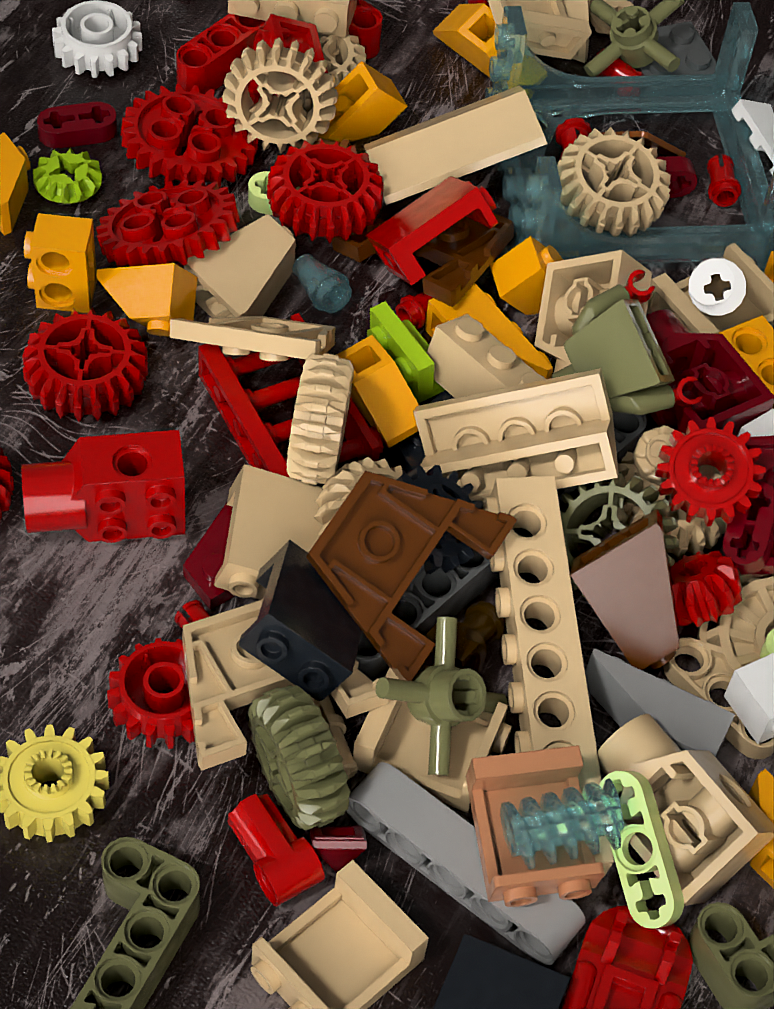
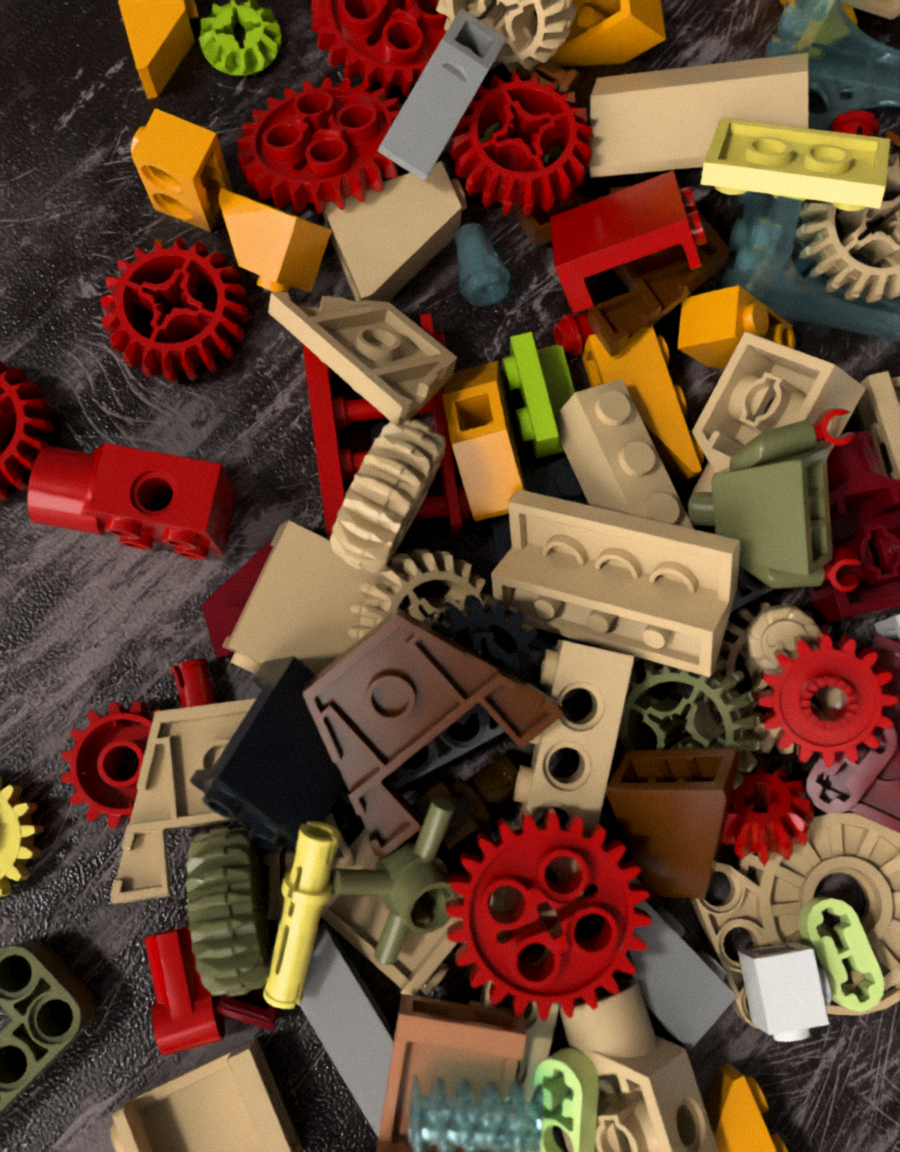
camera: 15 degrees right, 25 degrees up
none -> light yellow pin [263,821,340,1009]
none -> light grey slope [377,8,507,182]
none -> red gear [445,808,652,1020]
none -> light yellow plate [701,118,891,211]

